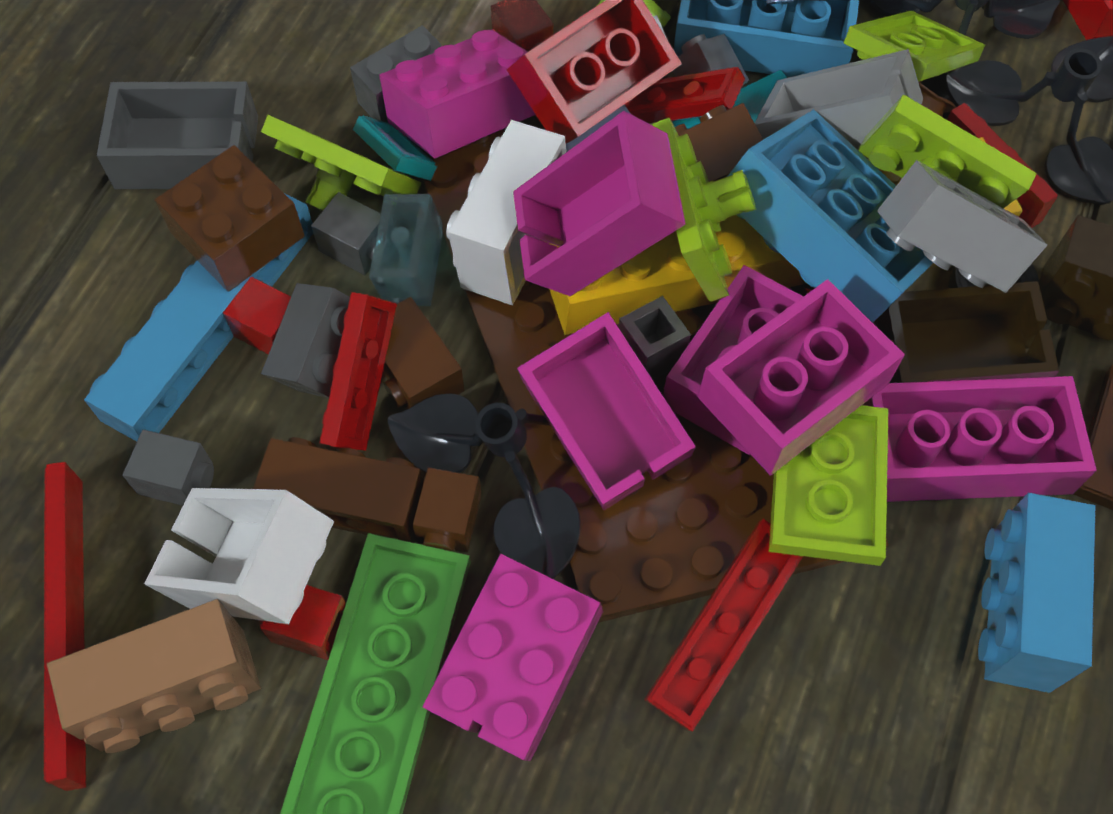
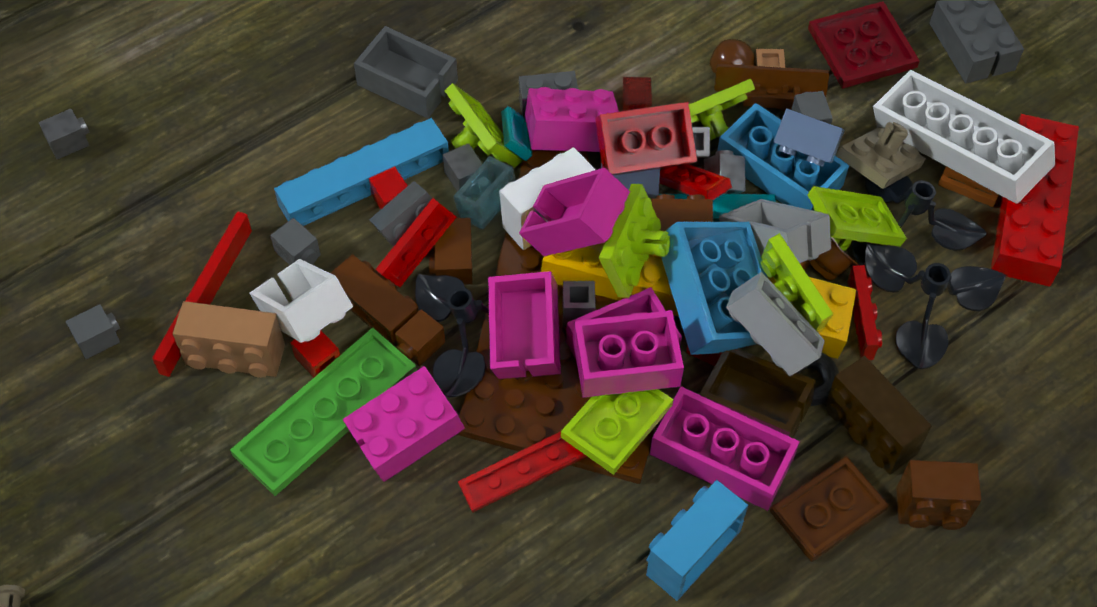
camera: 30 degrees right, 5 degrees down
reddish brown brick [154,145,305,292] -> none

